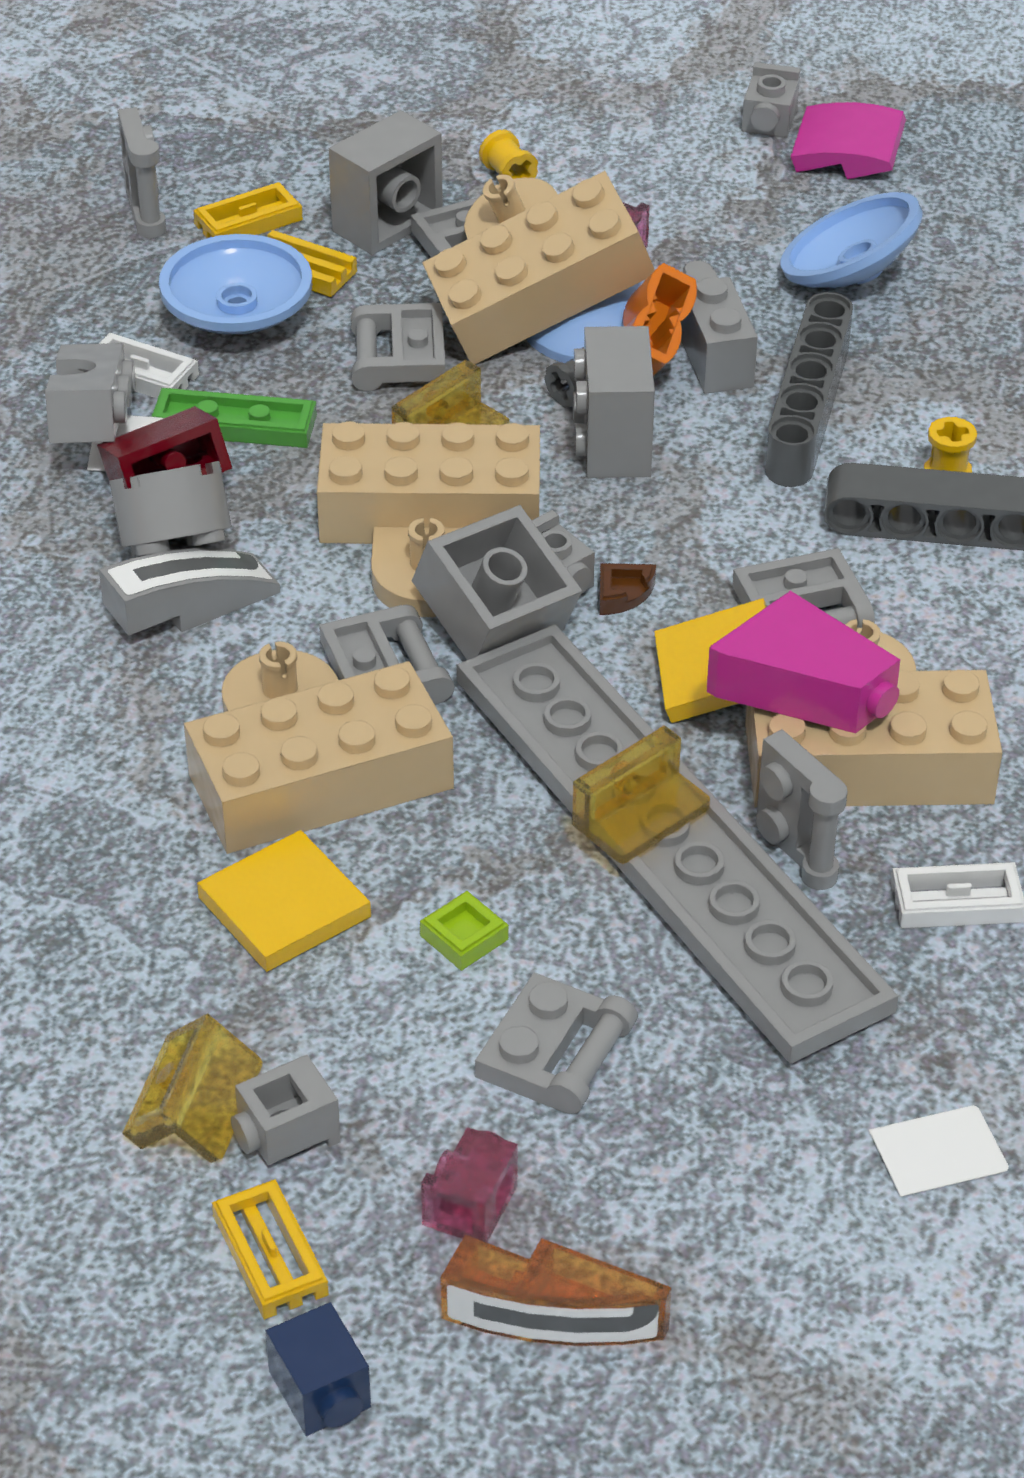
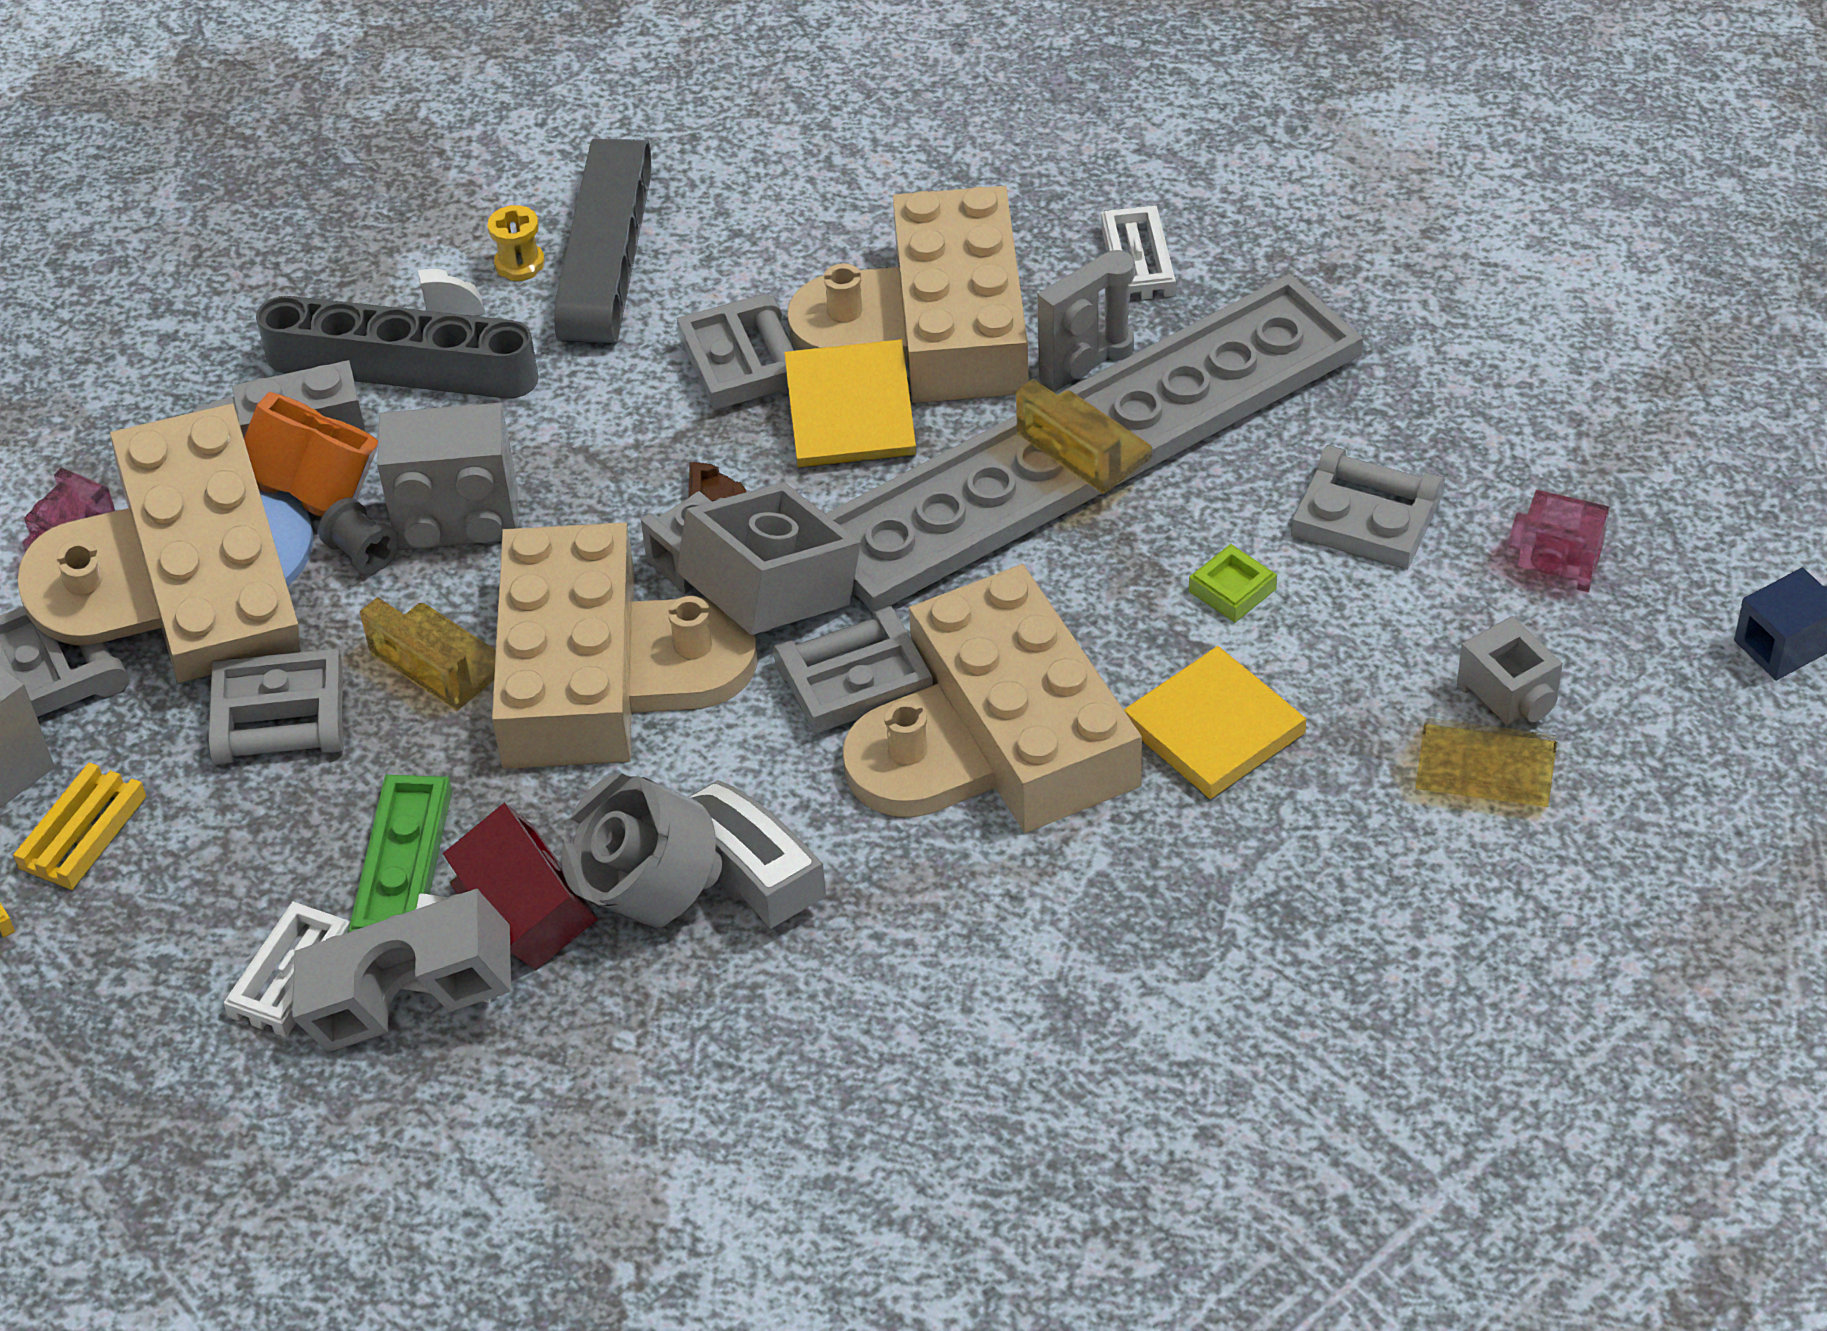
camera: 90 degrees left, 5 degrees up
light blue dish [159,234,312,334] -> none
yellow tile [212,1179,329,1320] -> none
clear orange slope [441,1235,672,1346] -> none
dark pink slope [707,590,901,733] -> none
light blue dish [780,192,923,288] -> none
white sticker [869,1105,1009,1197] -> none
none -> white tile [418,269,485,316]

